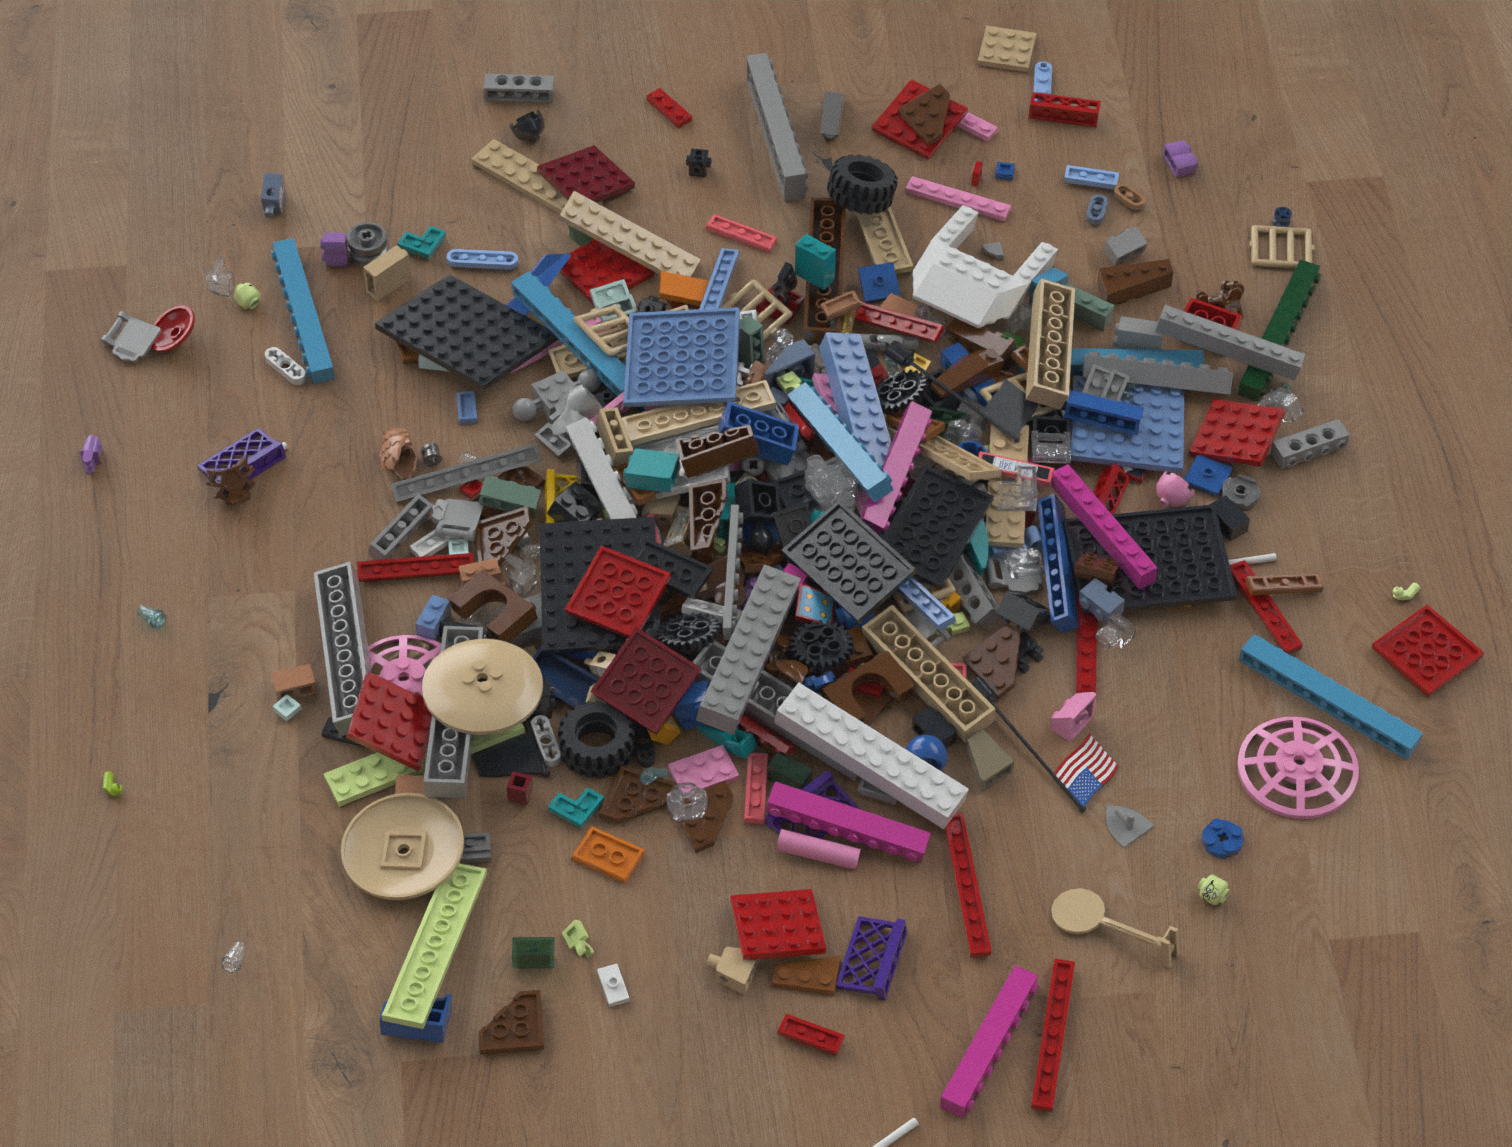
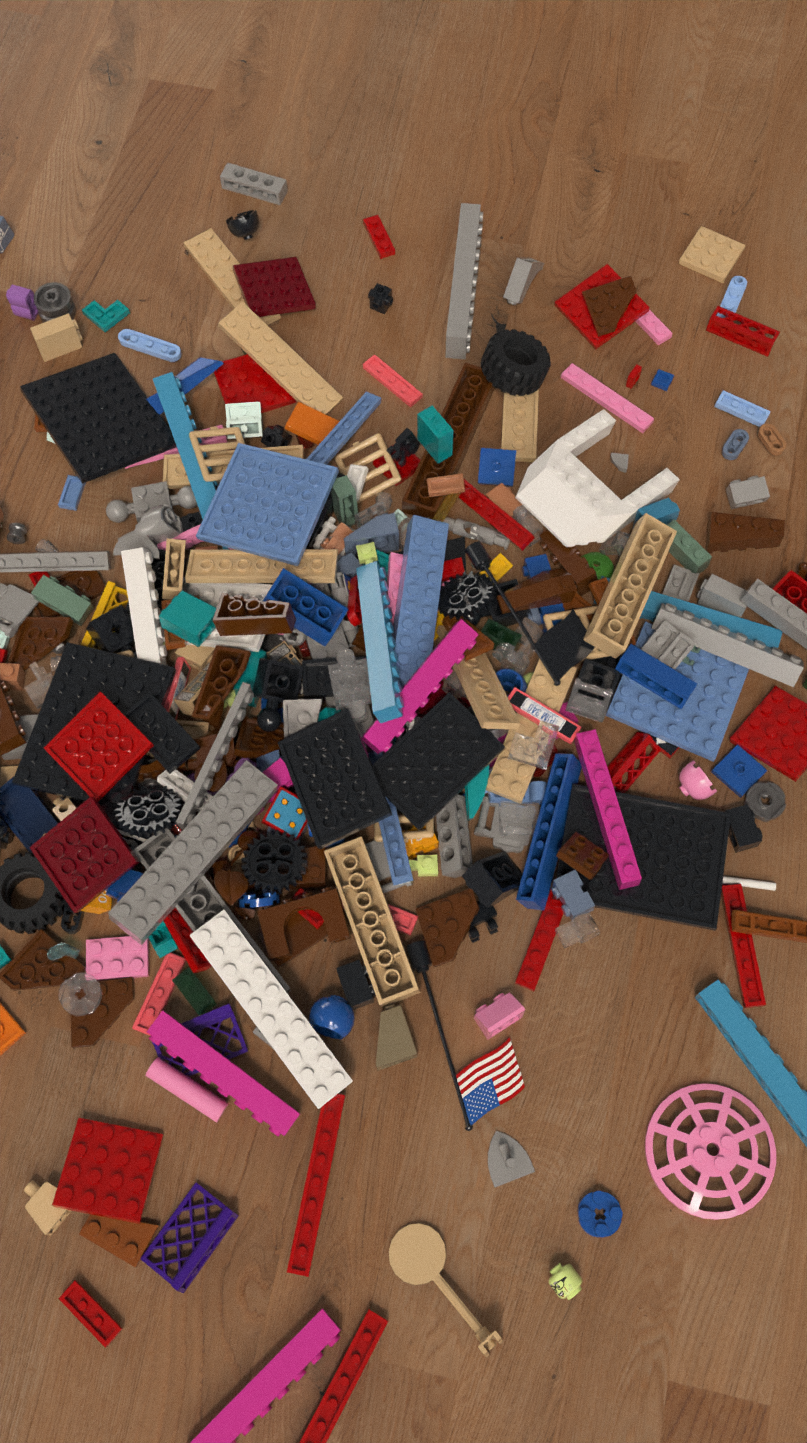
camera: 20 degrees right, 15 degrees up
none -> light grey plate [662,565,699,602]

